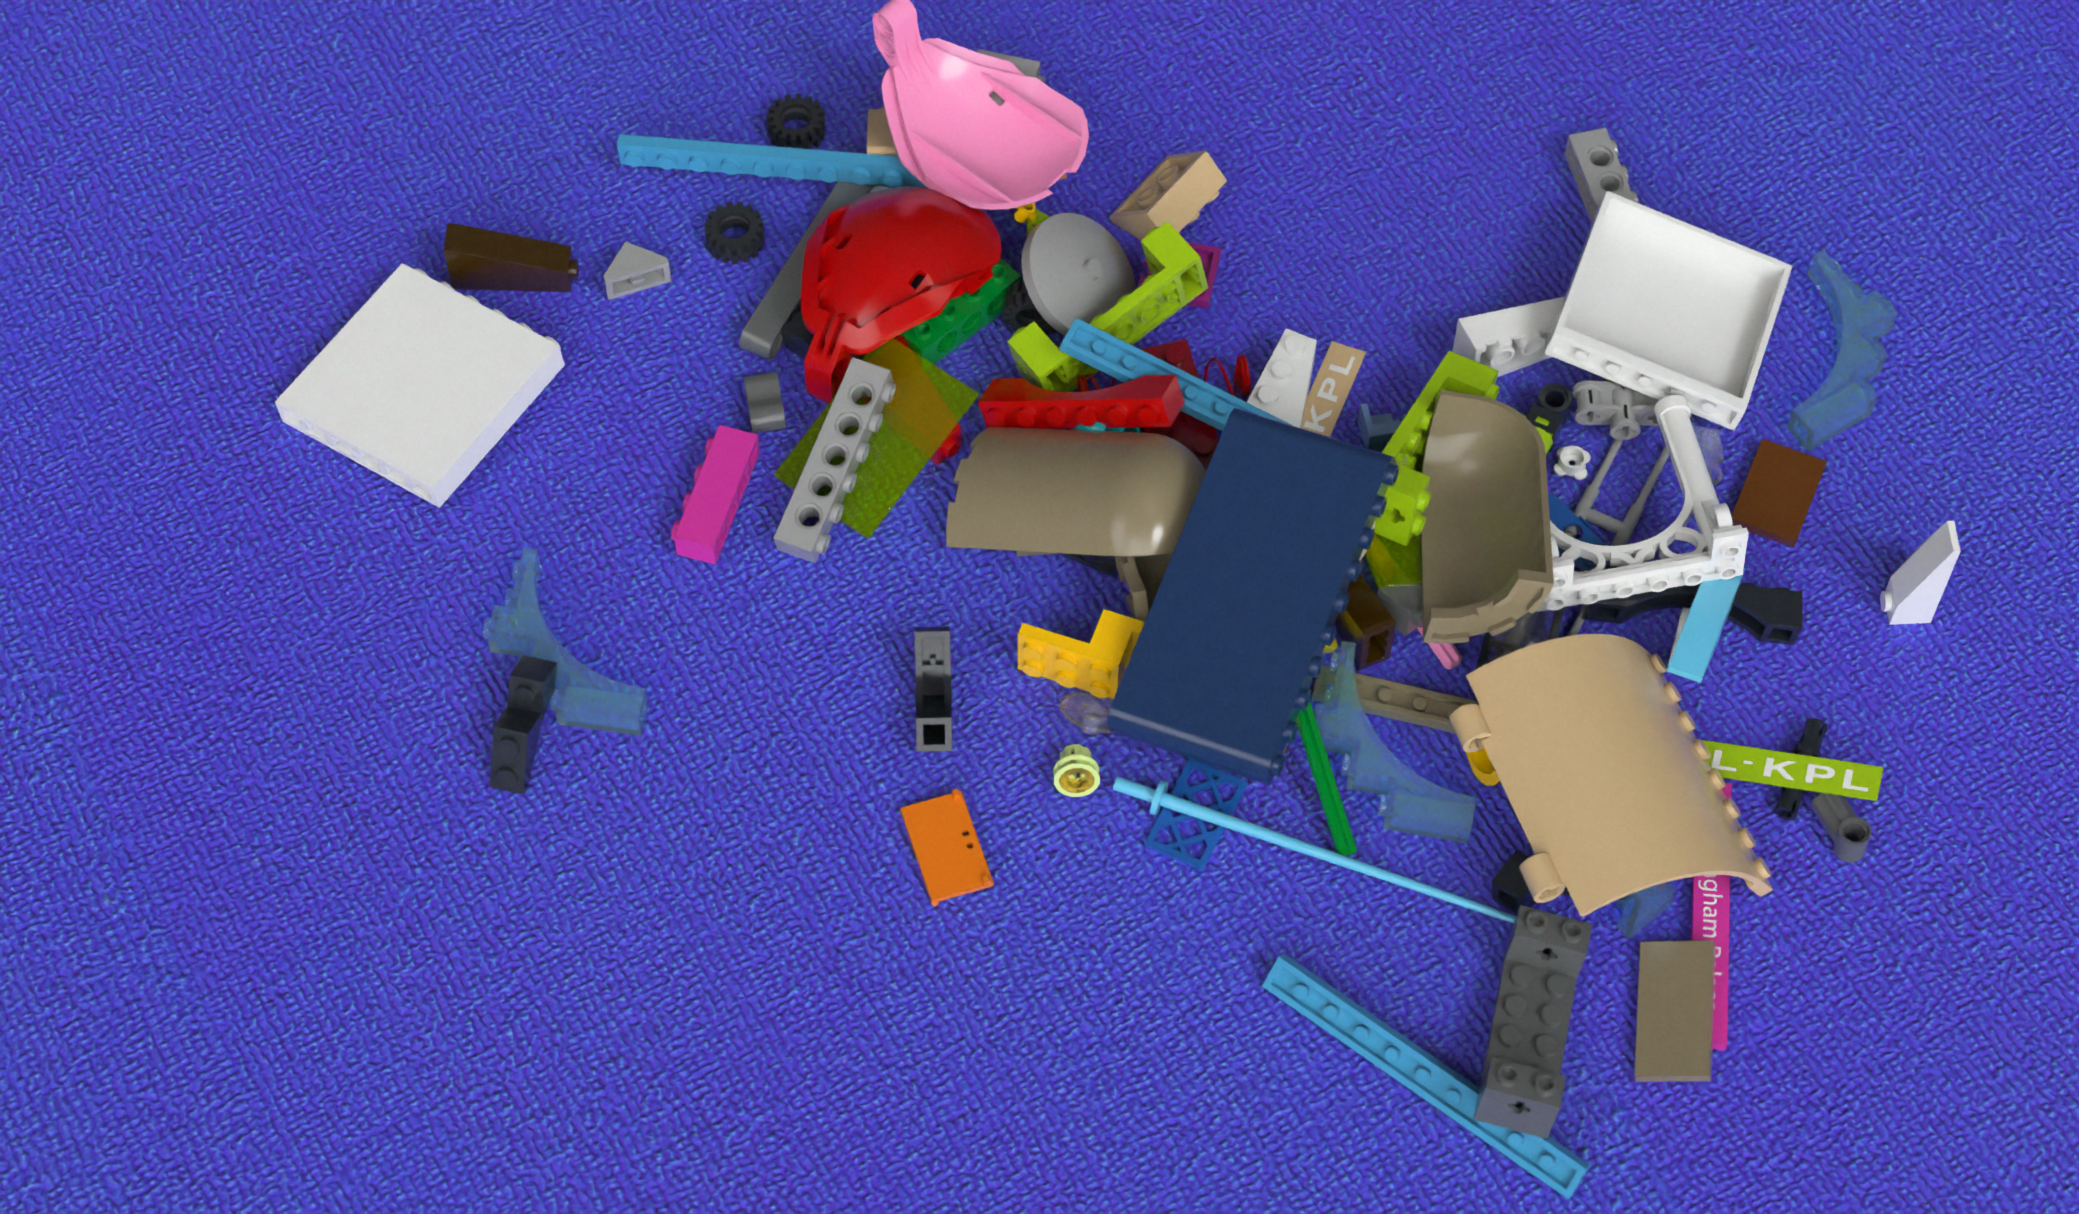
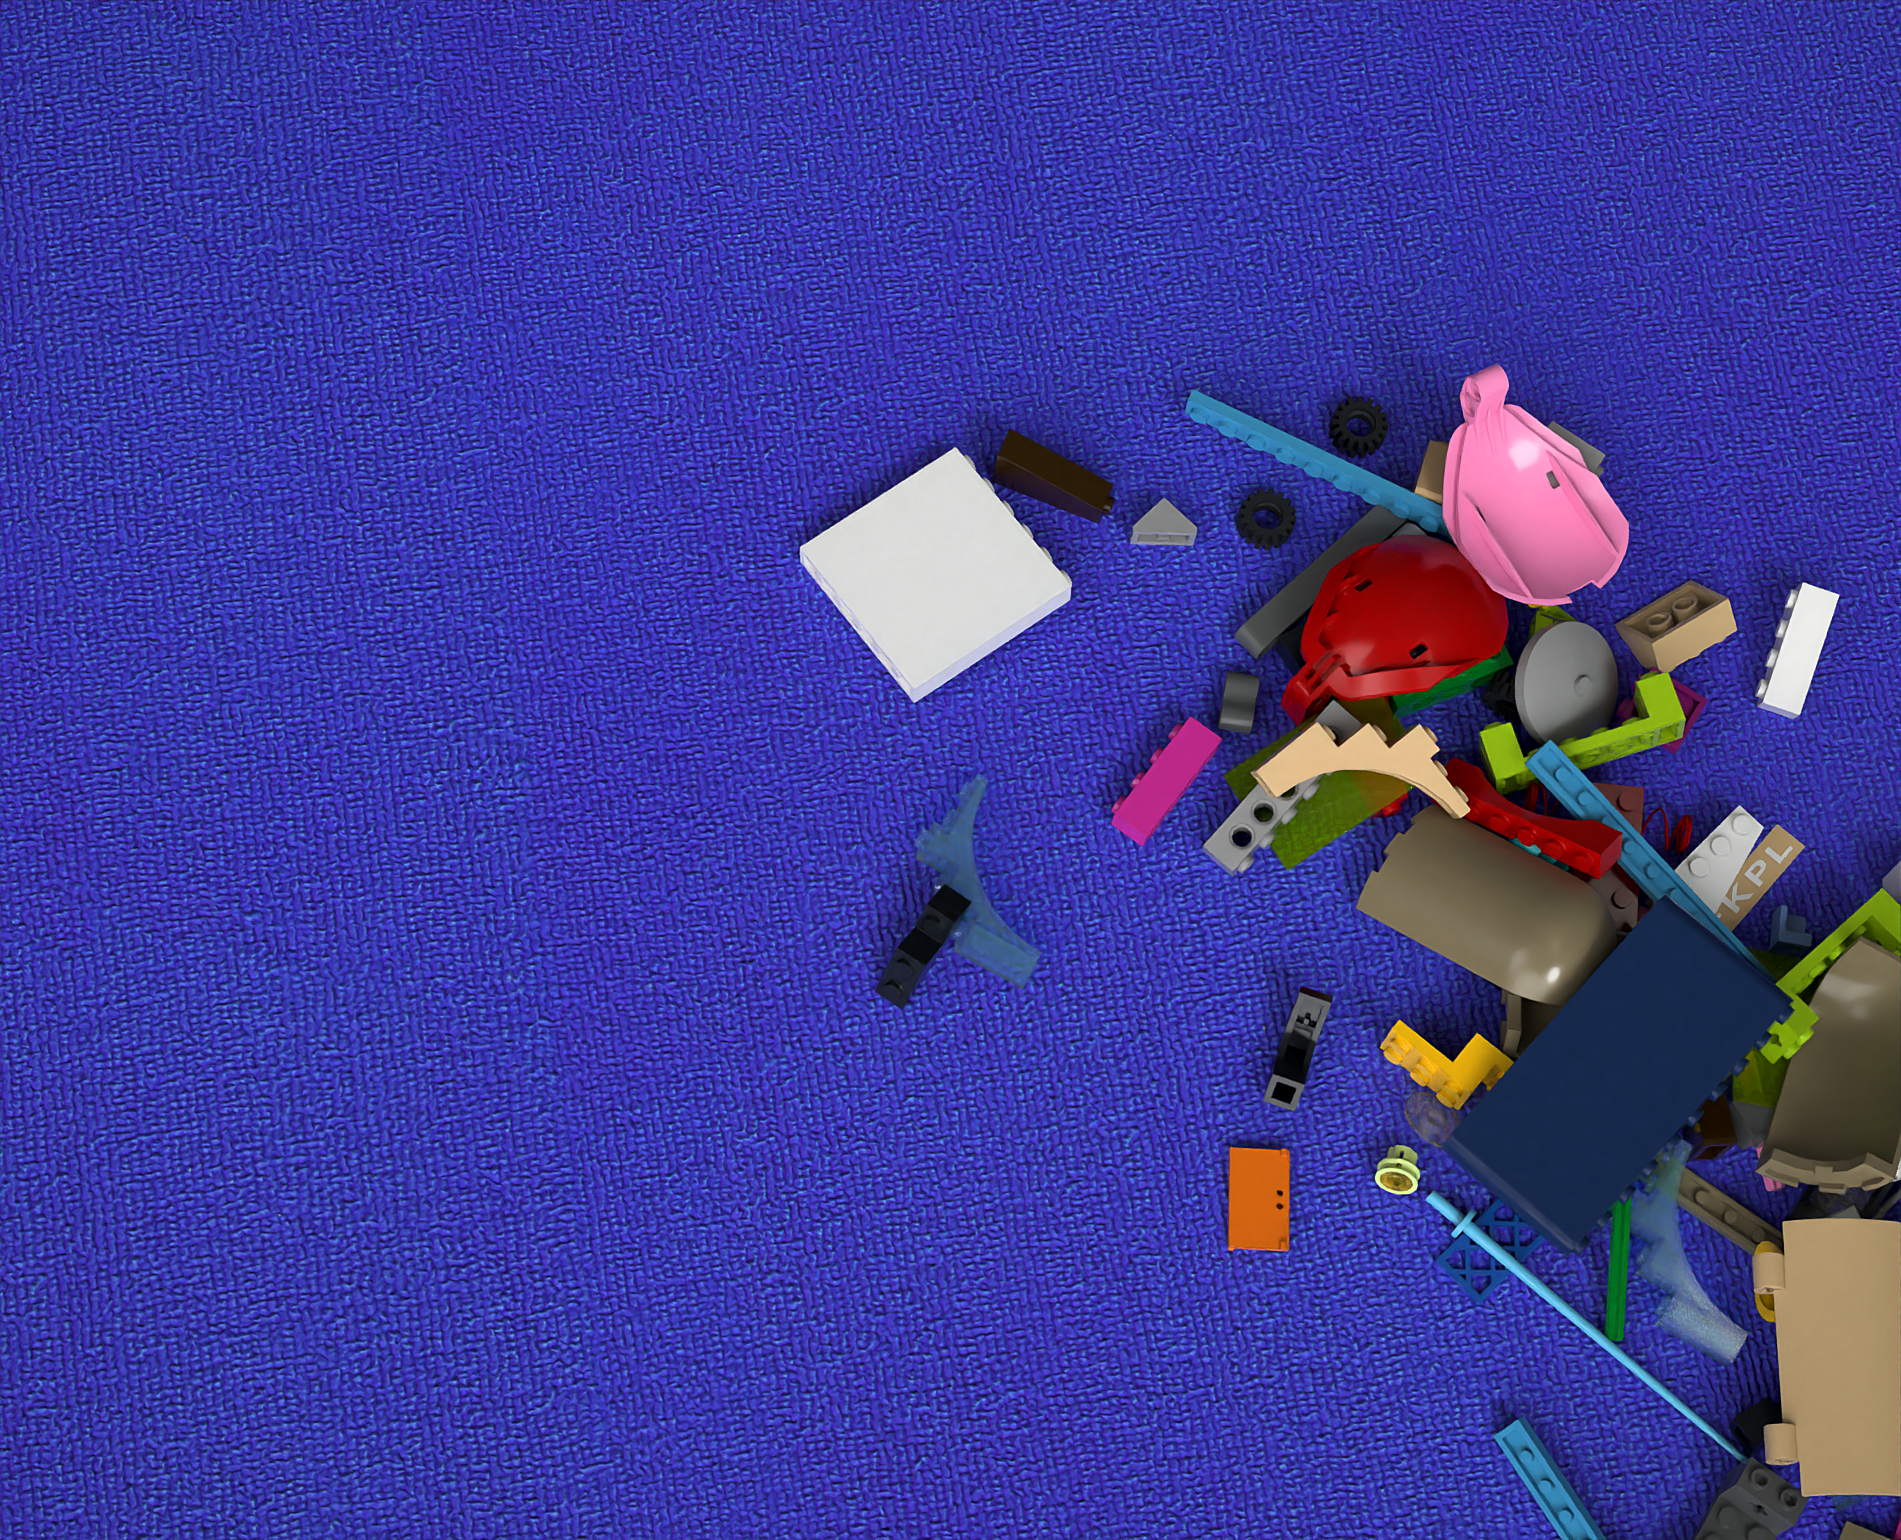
camera: 10 degrees right, 10 degrees up
none -> tan arch [1250,722,1471,819]
none -> white wedge [1755,582,1839,719]

